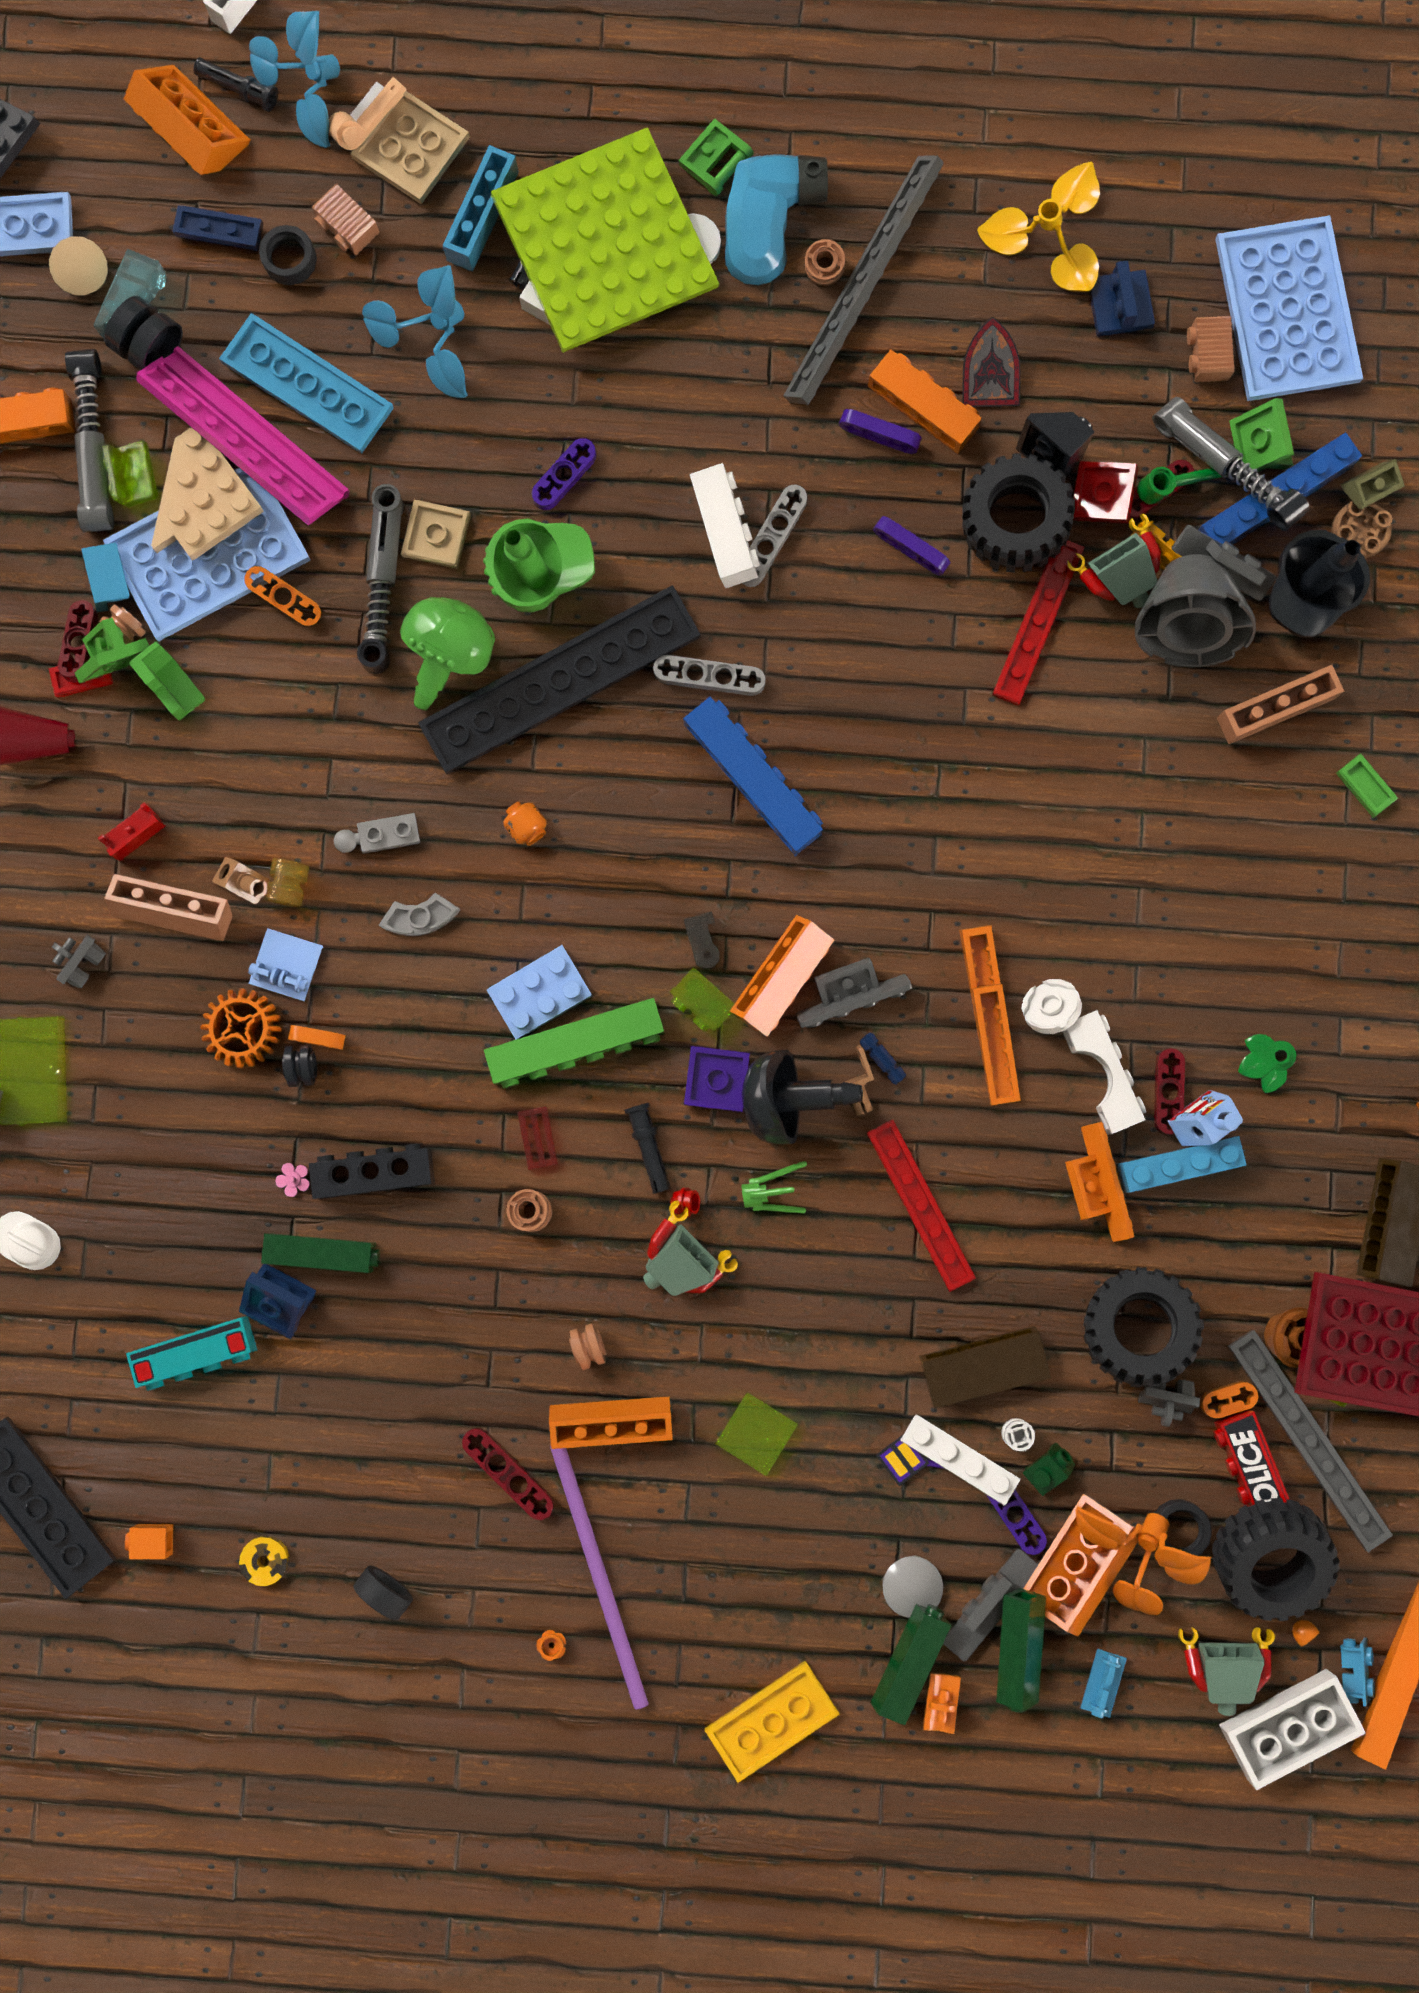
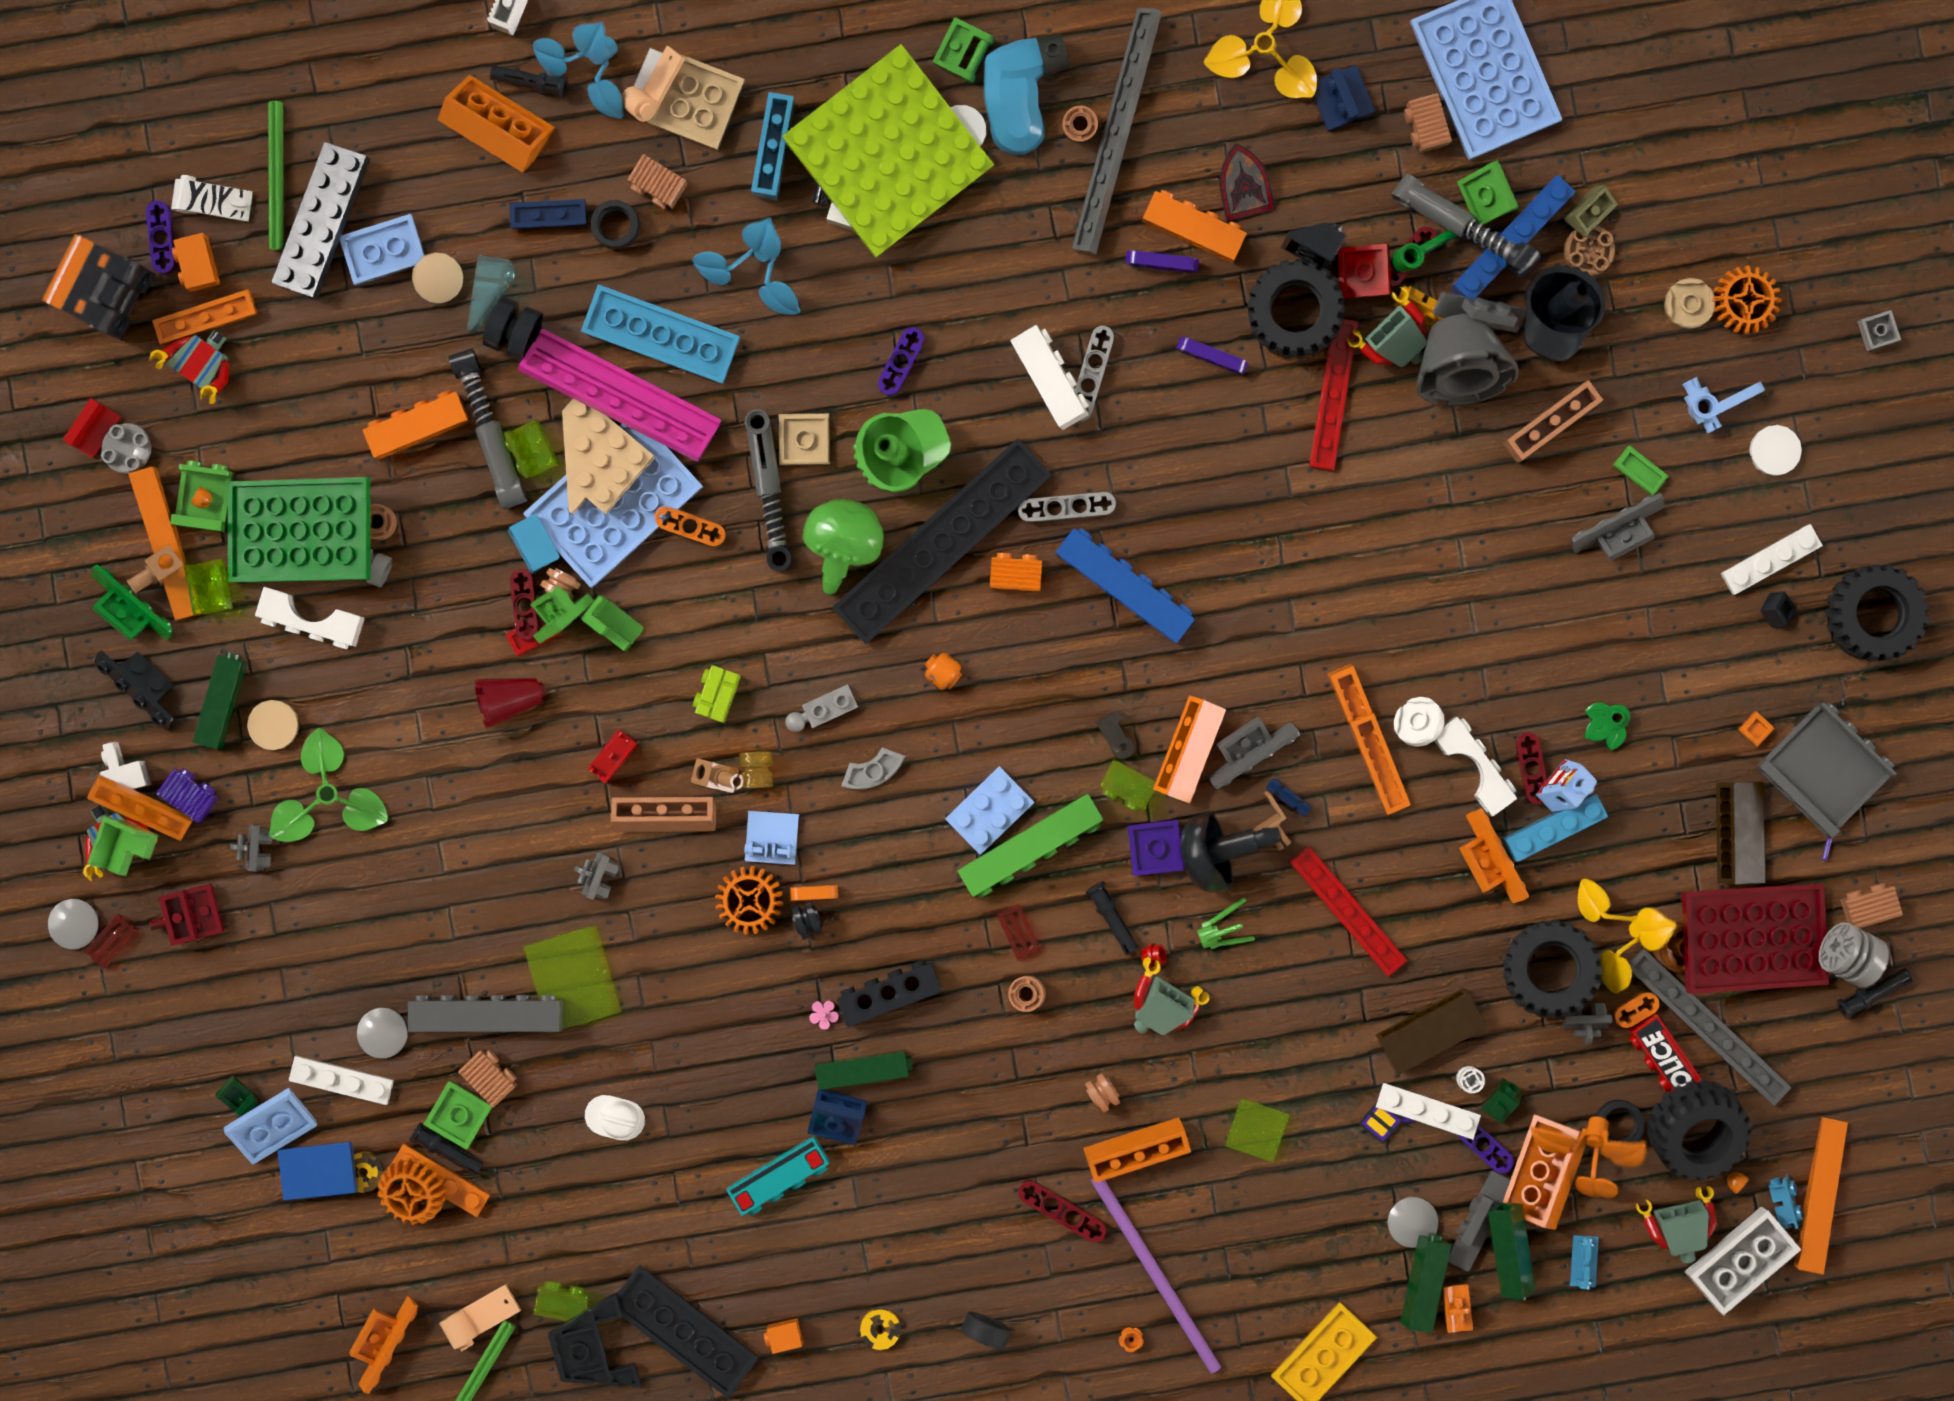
camera: 20 degrees left, 5 degrees up
none -> lime brick [692,665,742,723]
none -> orange brick [990,553,1042,592]
none -> dark grey bracket [1571,493,1664,561]
none -> yellow plant [1578,879,1677,994]

